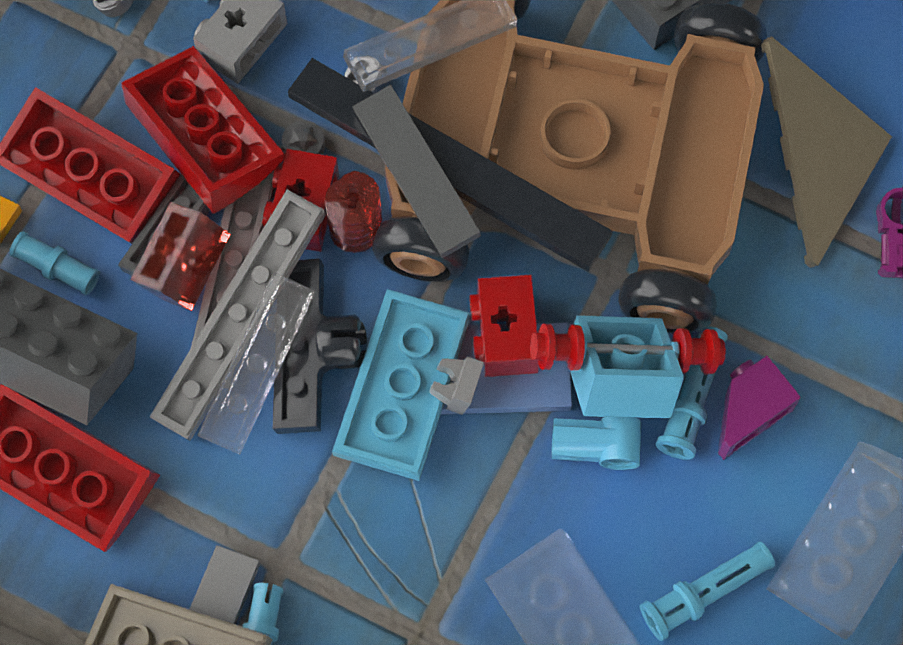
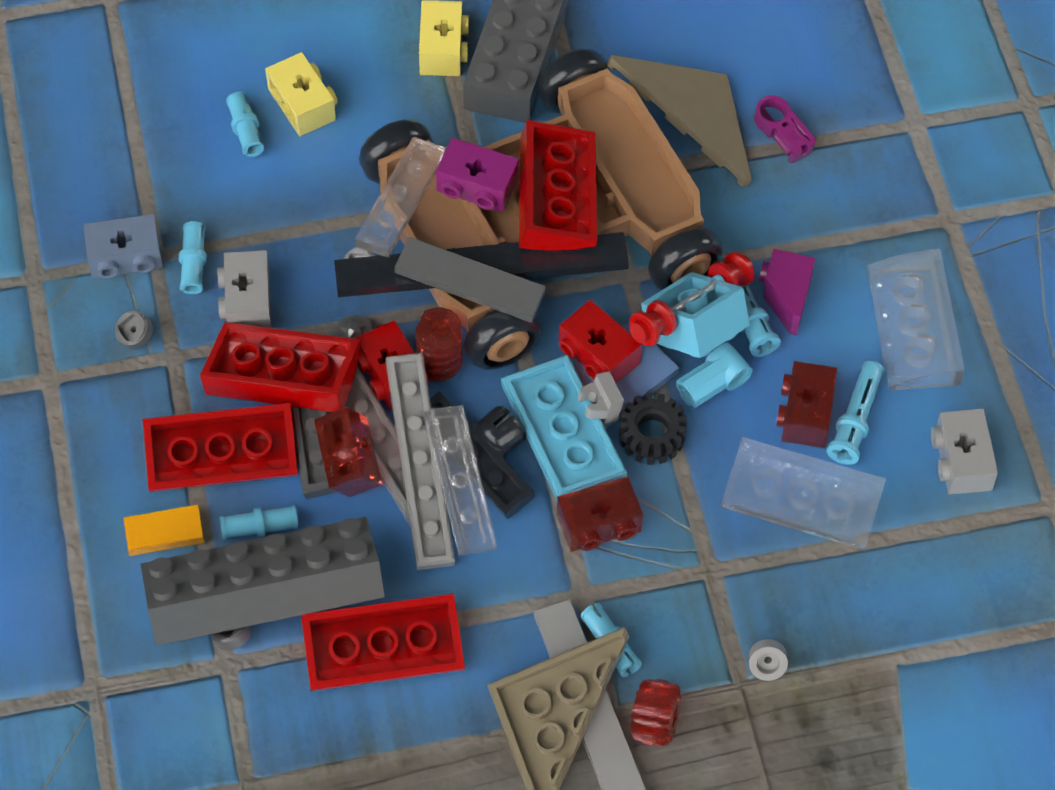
camera: 40 degrees left, 10 degrees down
none -> magenta brick [436,138,519,212]
none -> red slope [519,120,597,251]
none -> clear red brick [556,476,643,552]
none -> black tyre [619,393,687,465]
none -> clear red brick [776,361,837,448]

